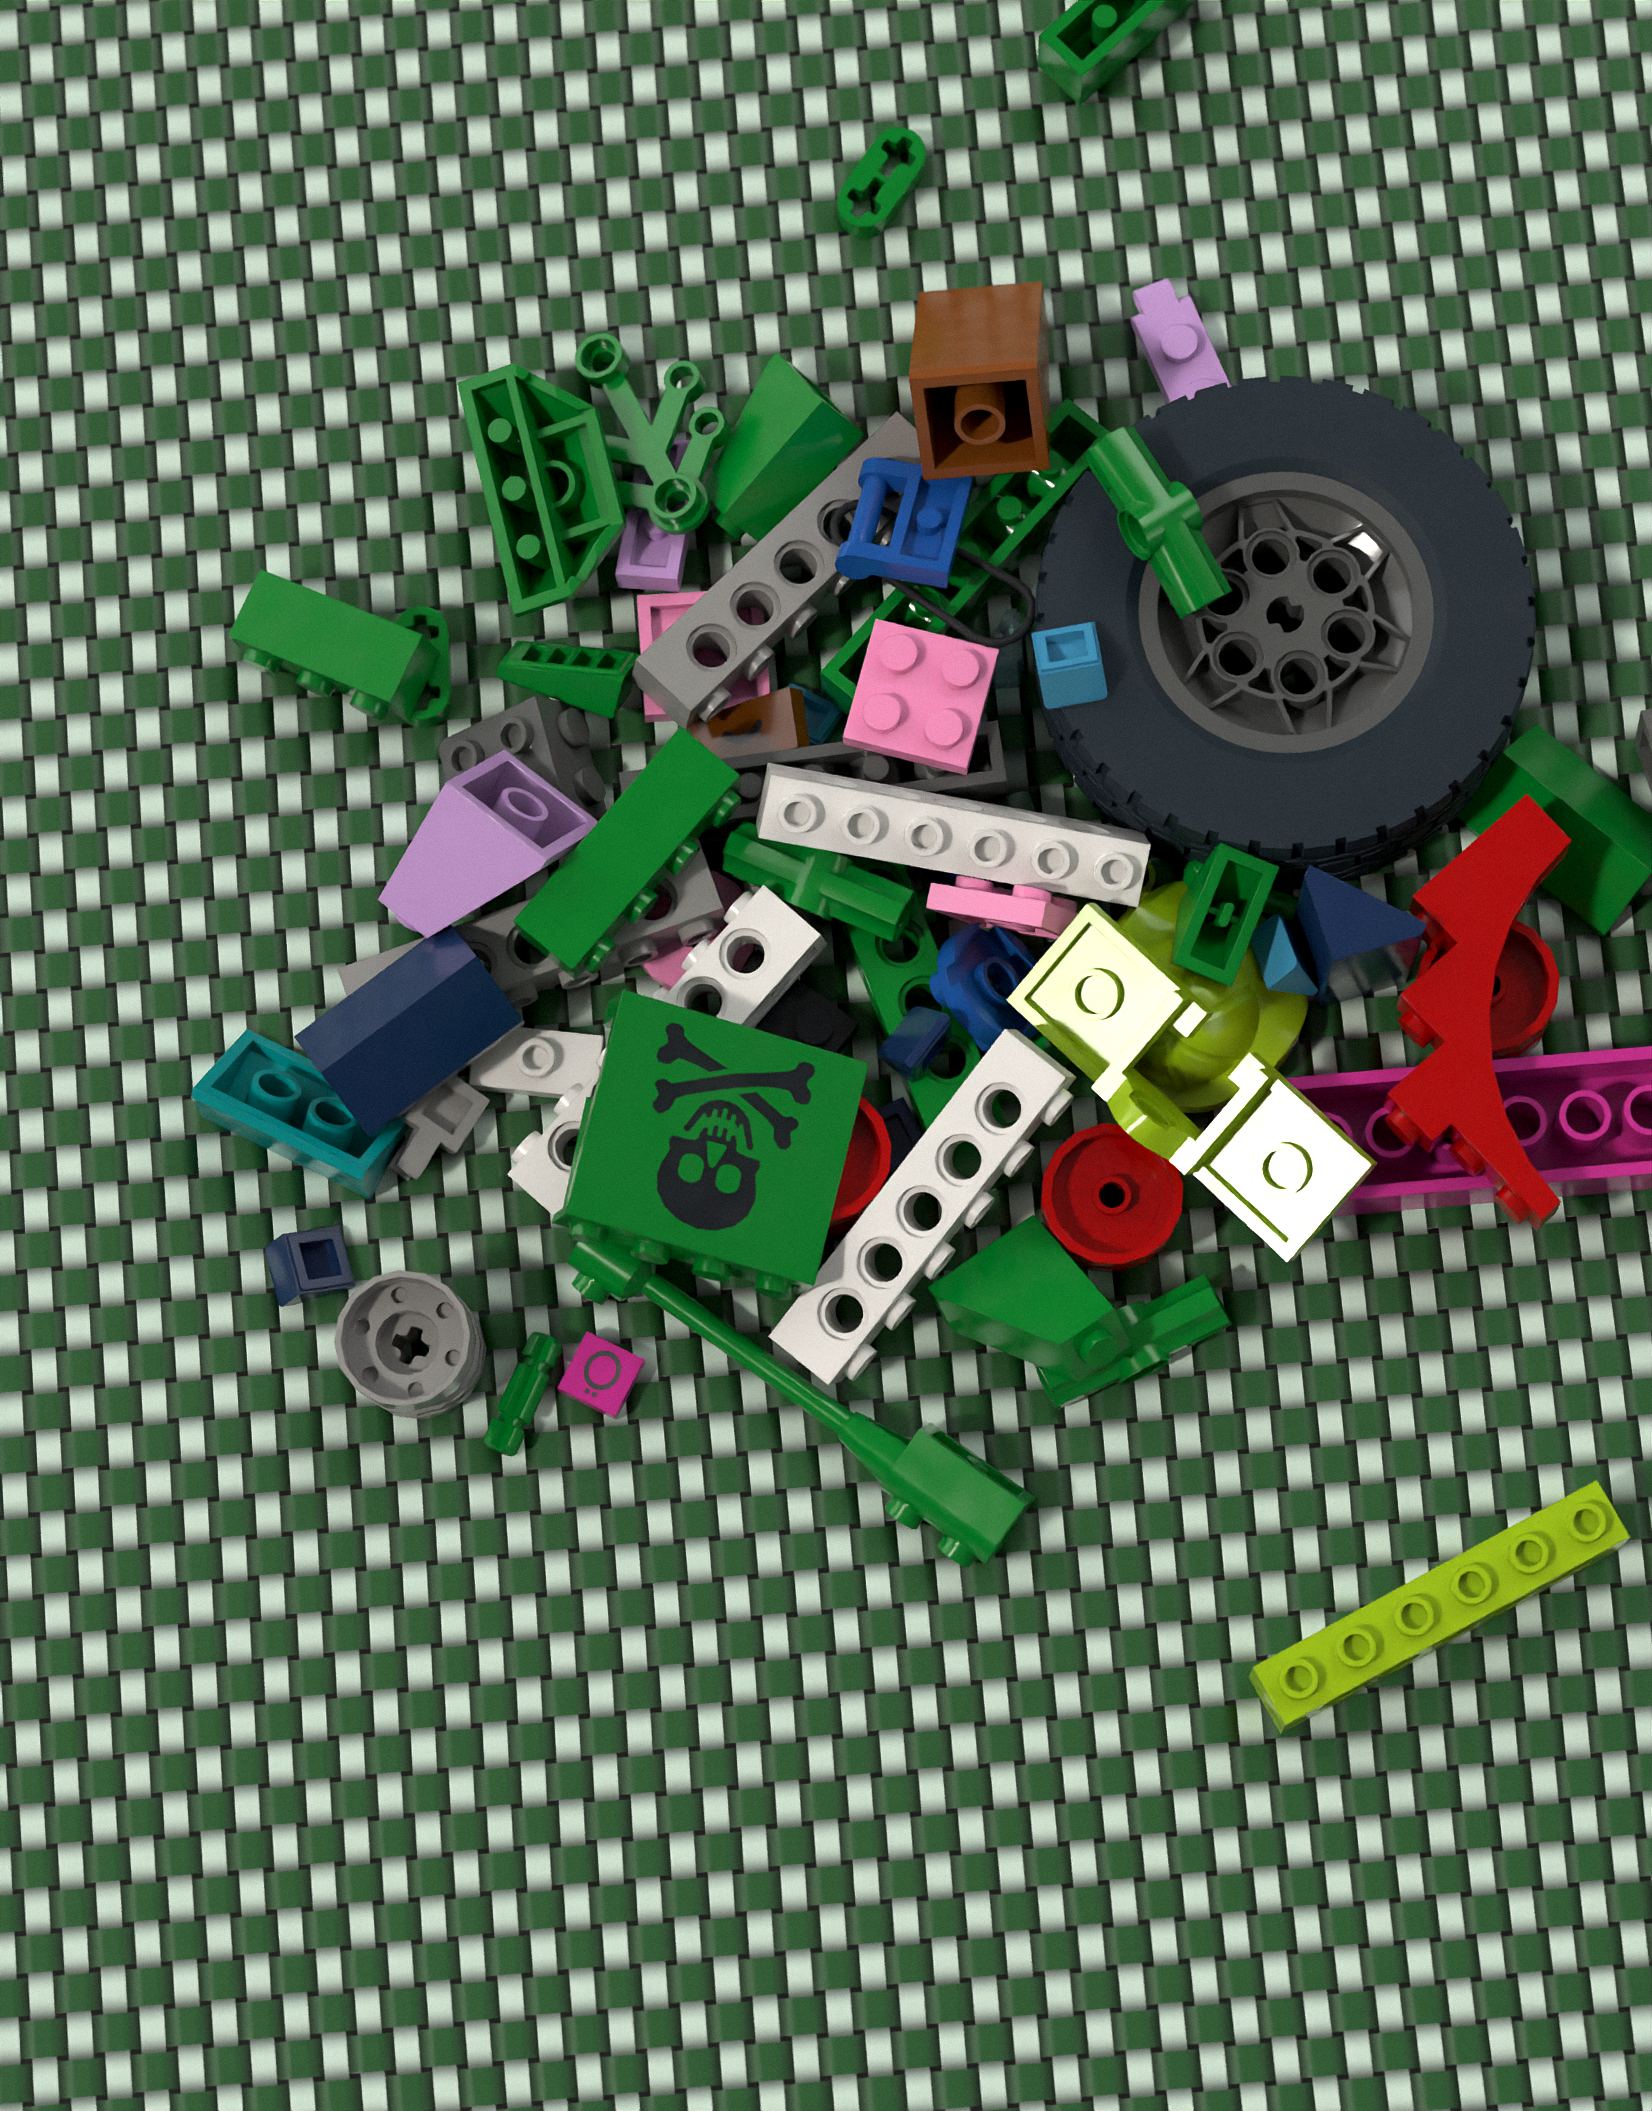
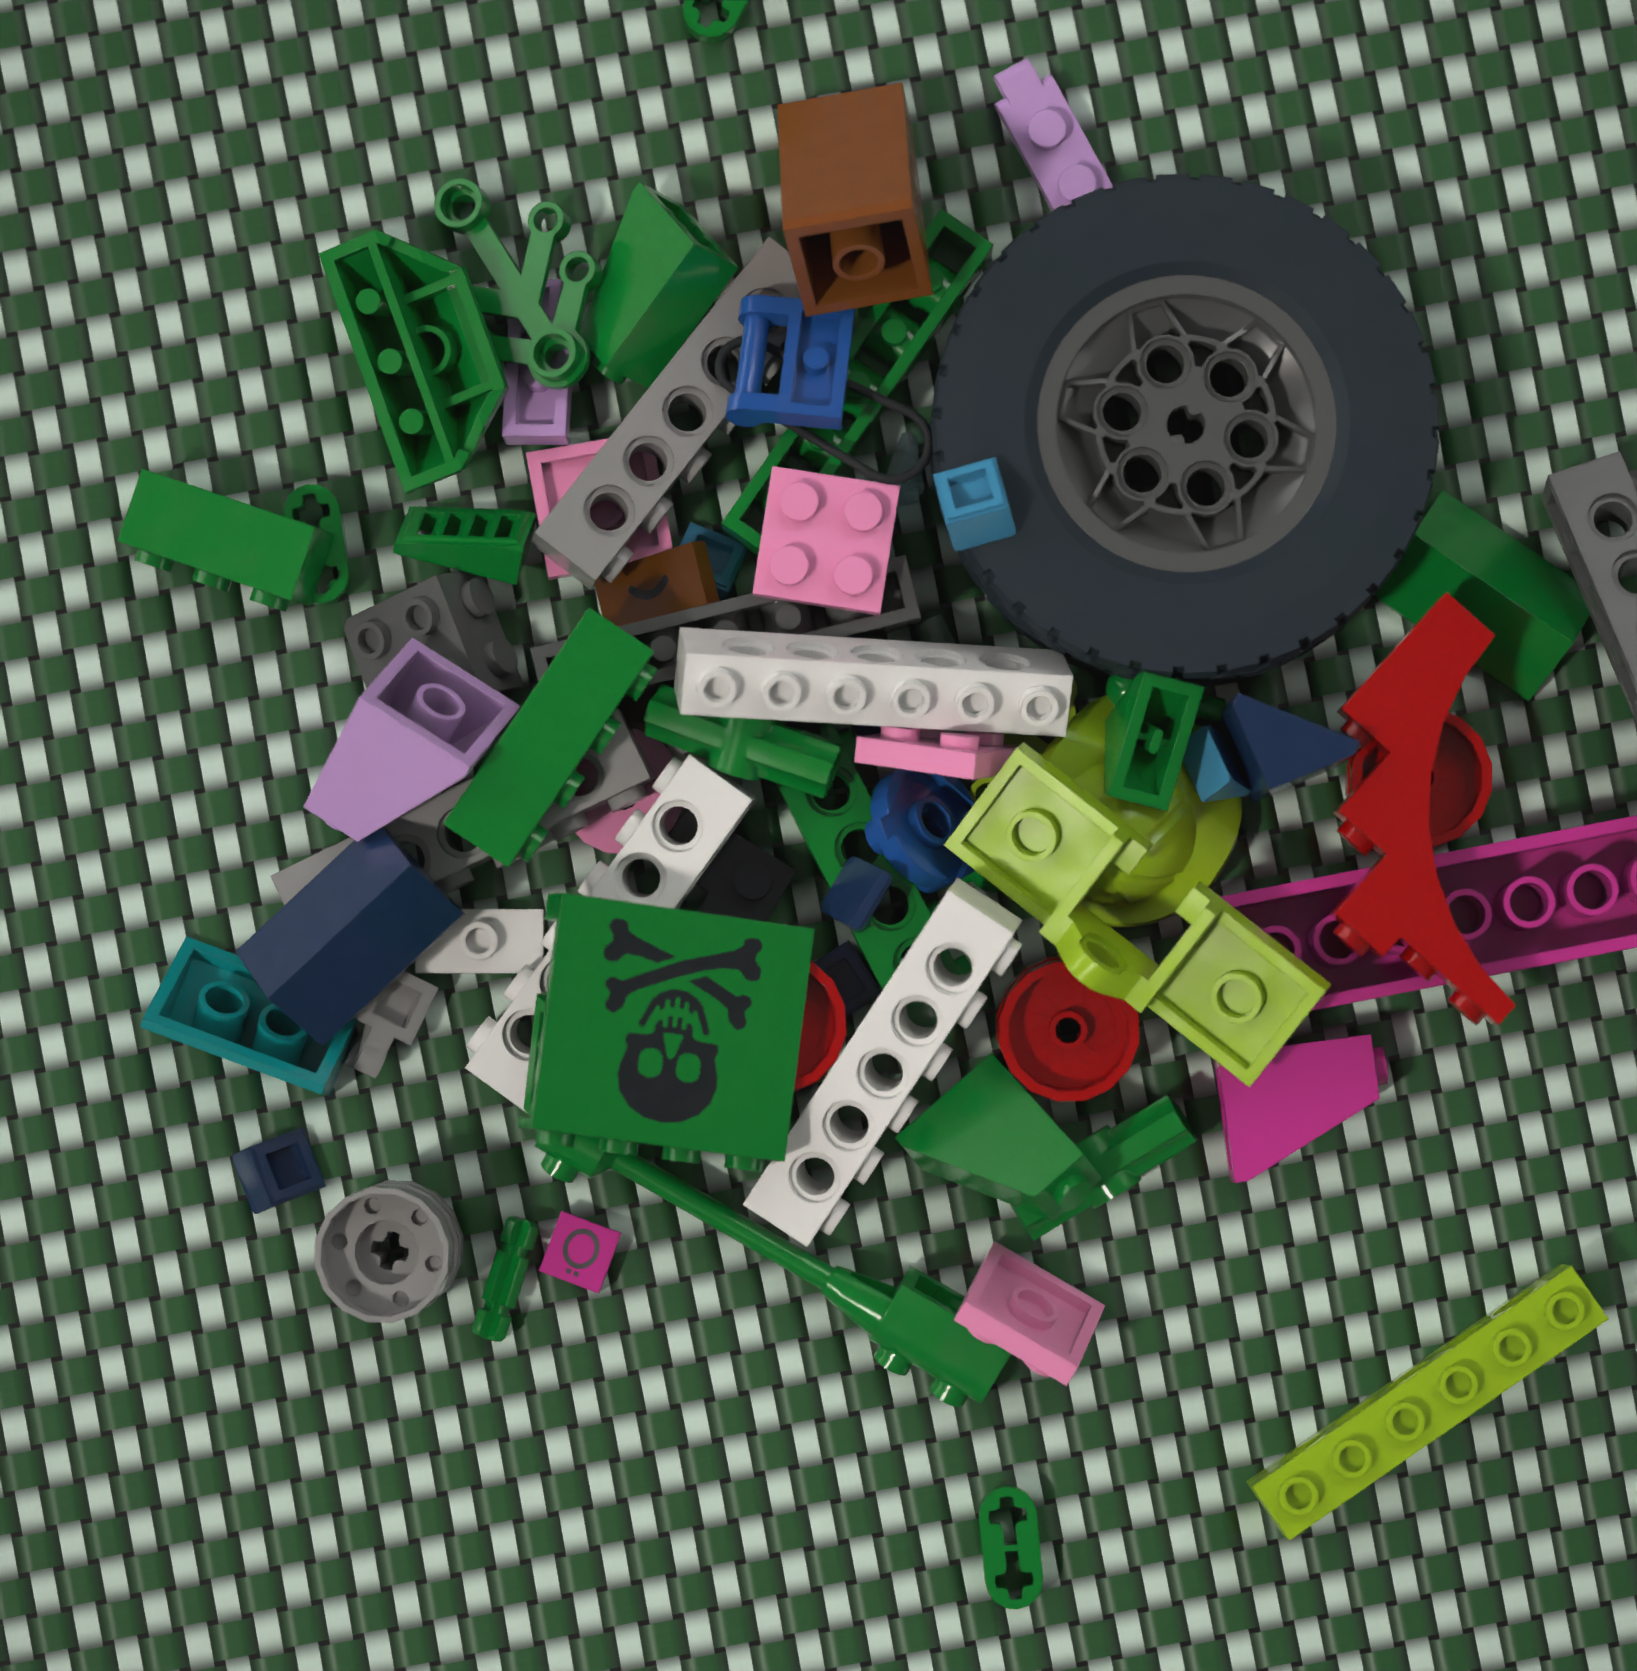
camera: 10 degrees left, 10 degrees up
green piece [1084,426,1232,619] -> none
none -> bright pink plate [954,1241,1105,1386]
none -> green beam [978,1485,1043,1609]
none -> dark pink slope [1213,1034,1388,1183]

